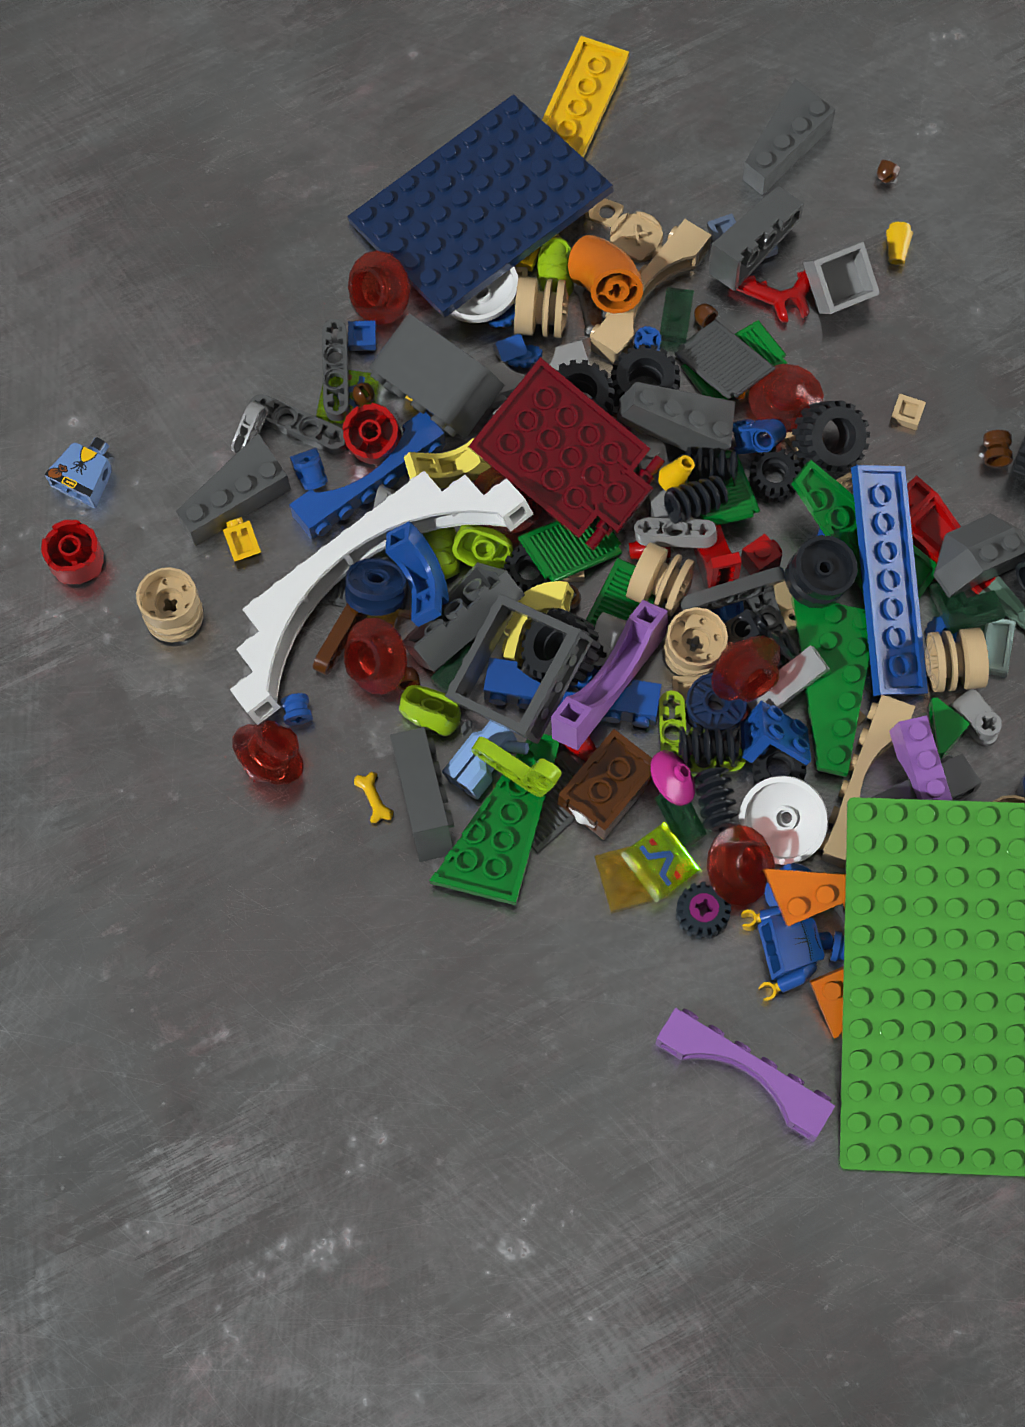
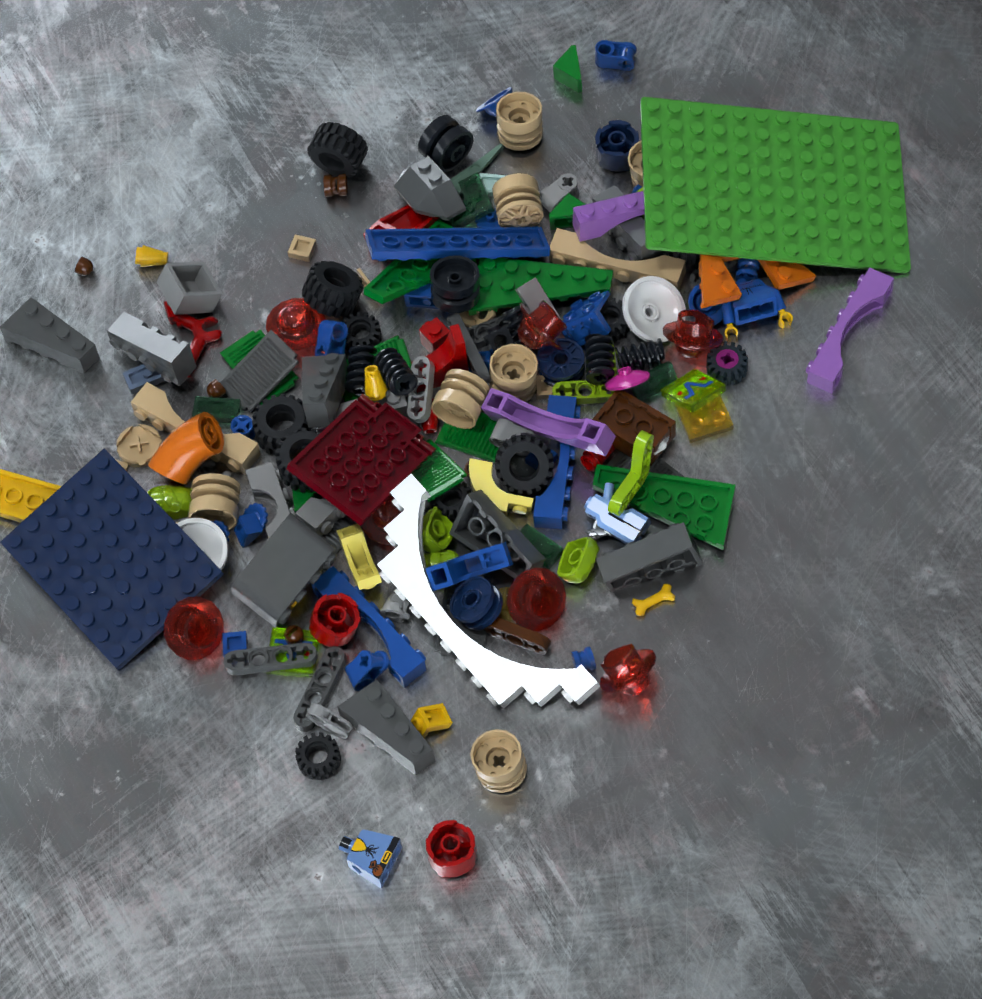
camera: 90 degrees left, 10 degrees down
dark grey window [445,594,593,744] -> none
none -> black tyre [295,732,341,780]

